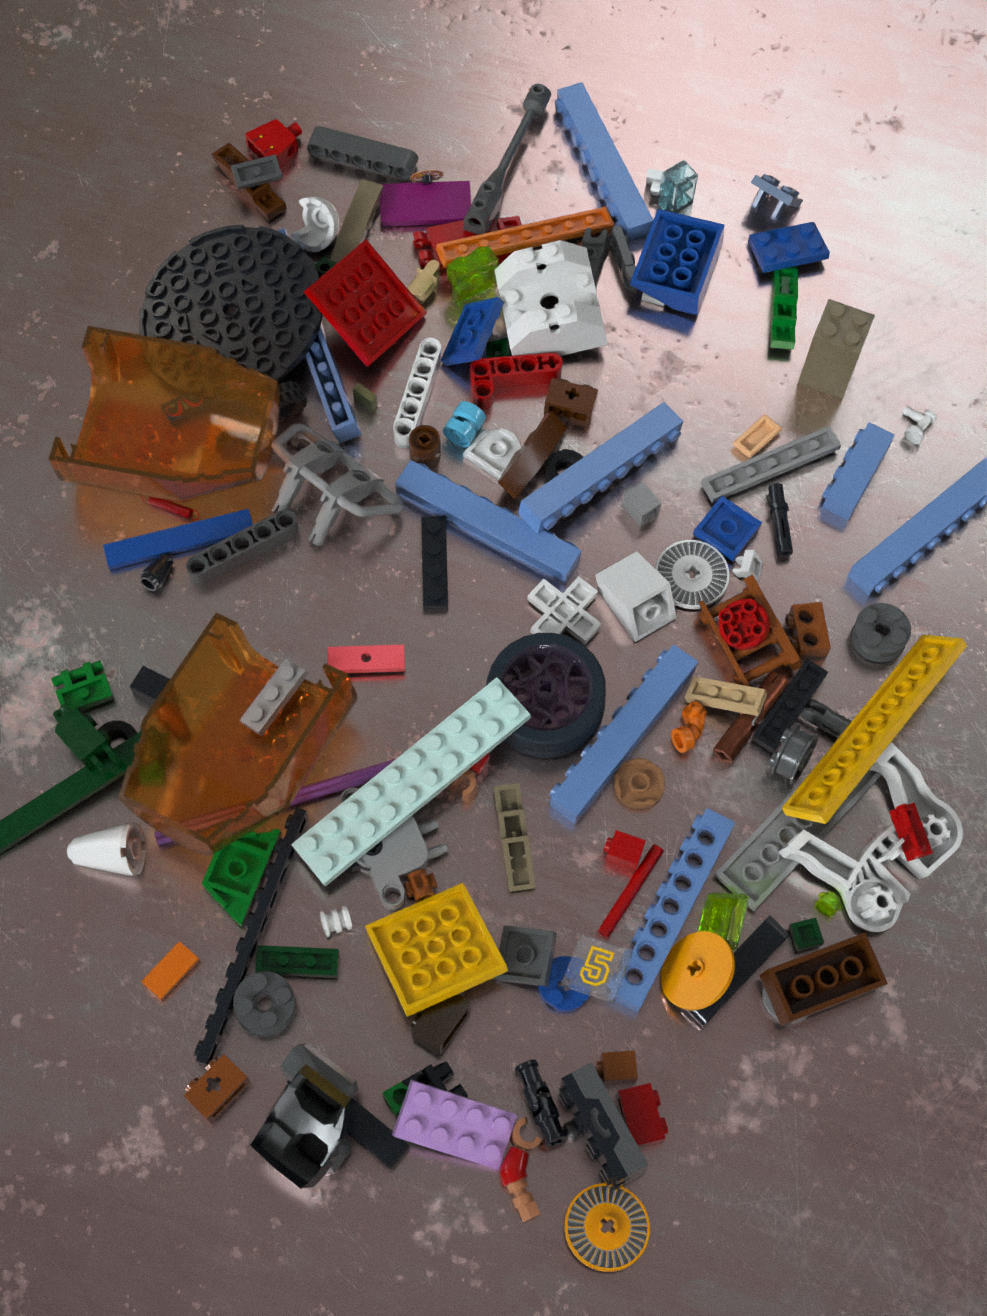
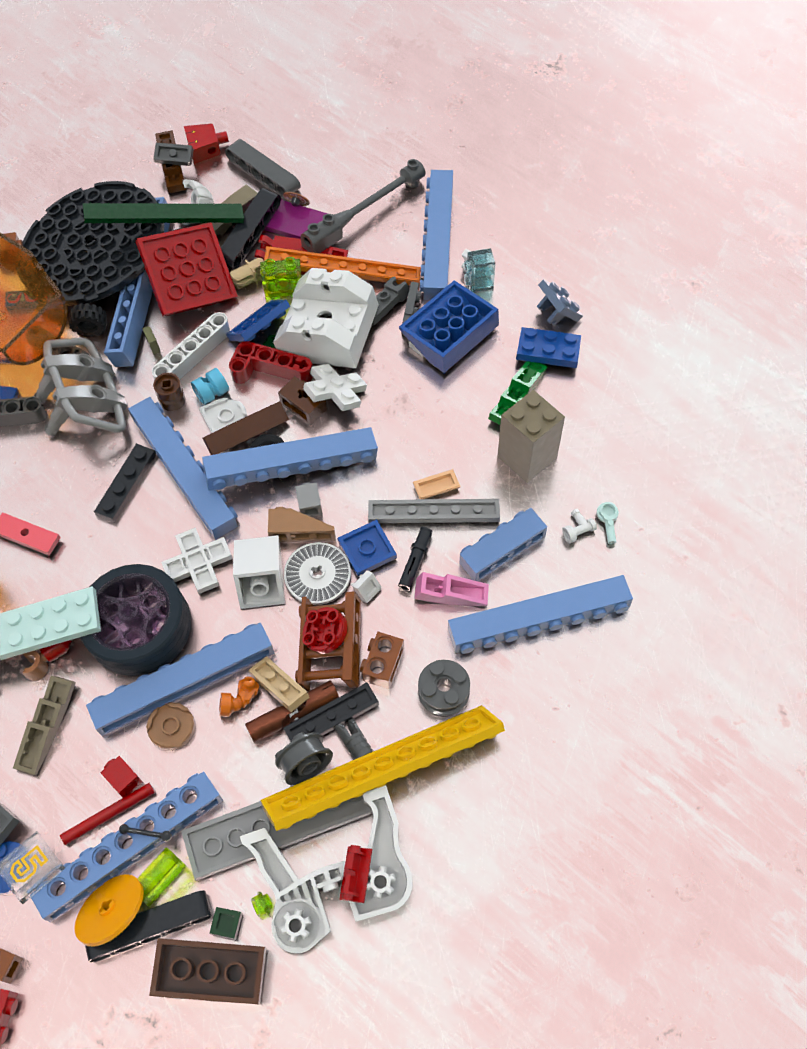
camera: 30 degrees right, 5 degrees down
none -> dark green tile [83,203,244,223]
none -> black hinge [119,824,172,842]
none -> black beam [221,188,281,270]
none -> medium nougat slope [268,507,336,542]
none -> white plate [303,364,367,411]
none -> bright pink slope [414,572,489,606]
none -> light aqua plate [596,502,619,544]

